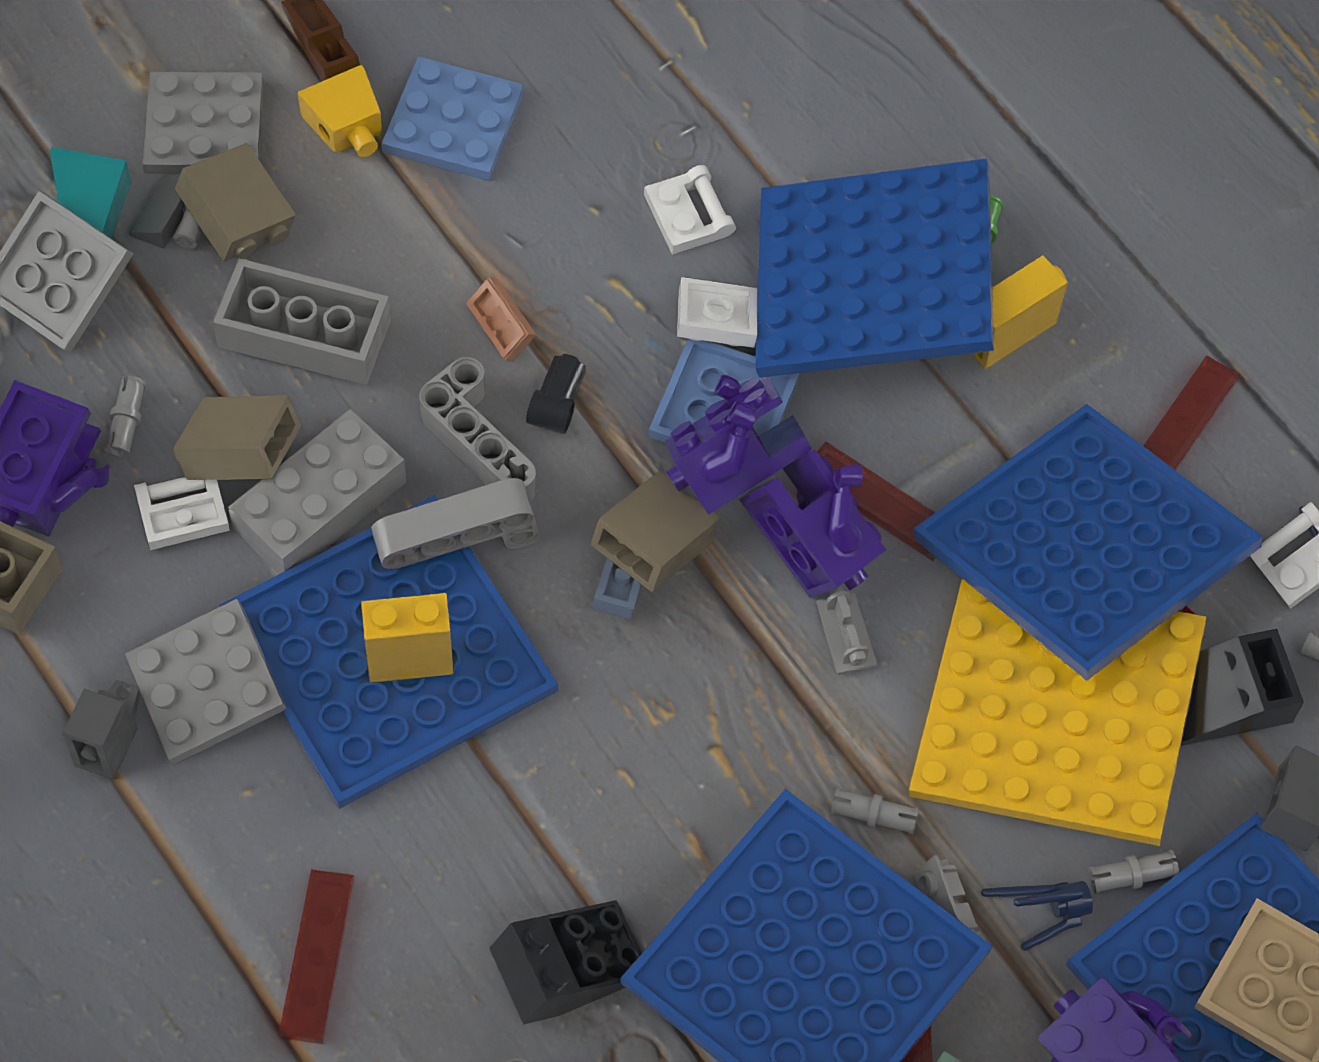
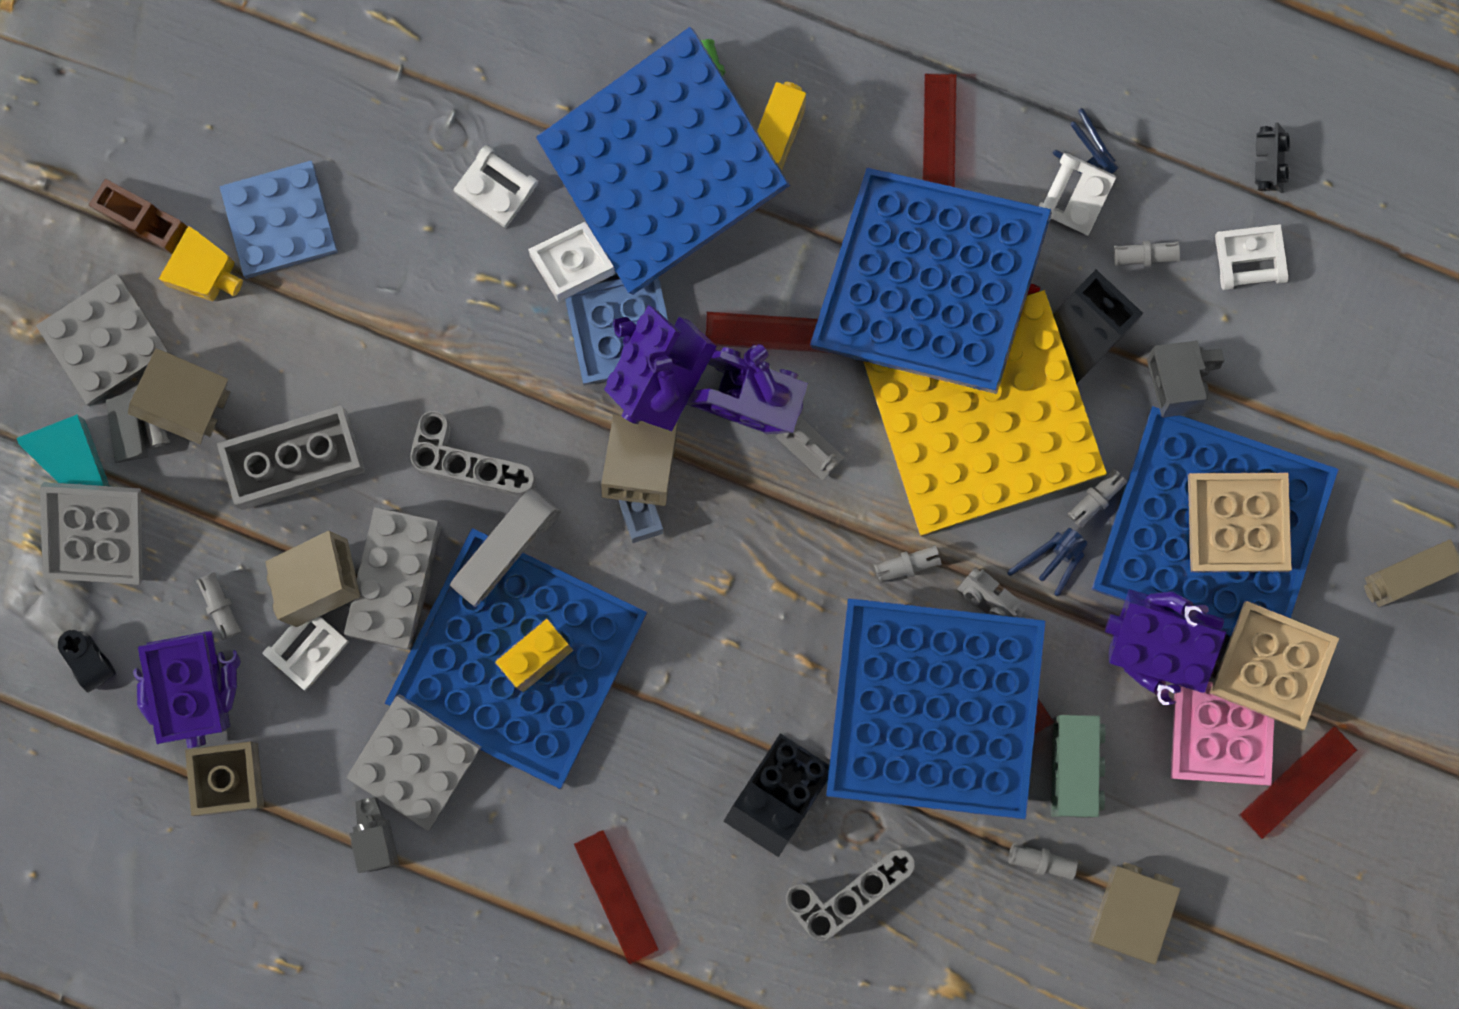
camera: 25 degrees left, 20 degrees up
nougat plate [466,277,537,361] -> none
black piece [526,354,586,434] -> none

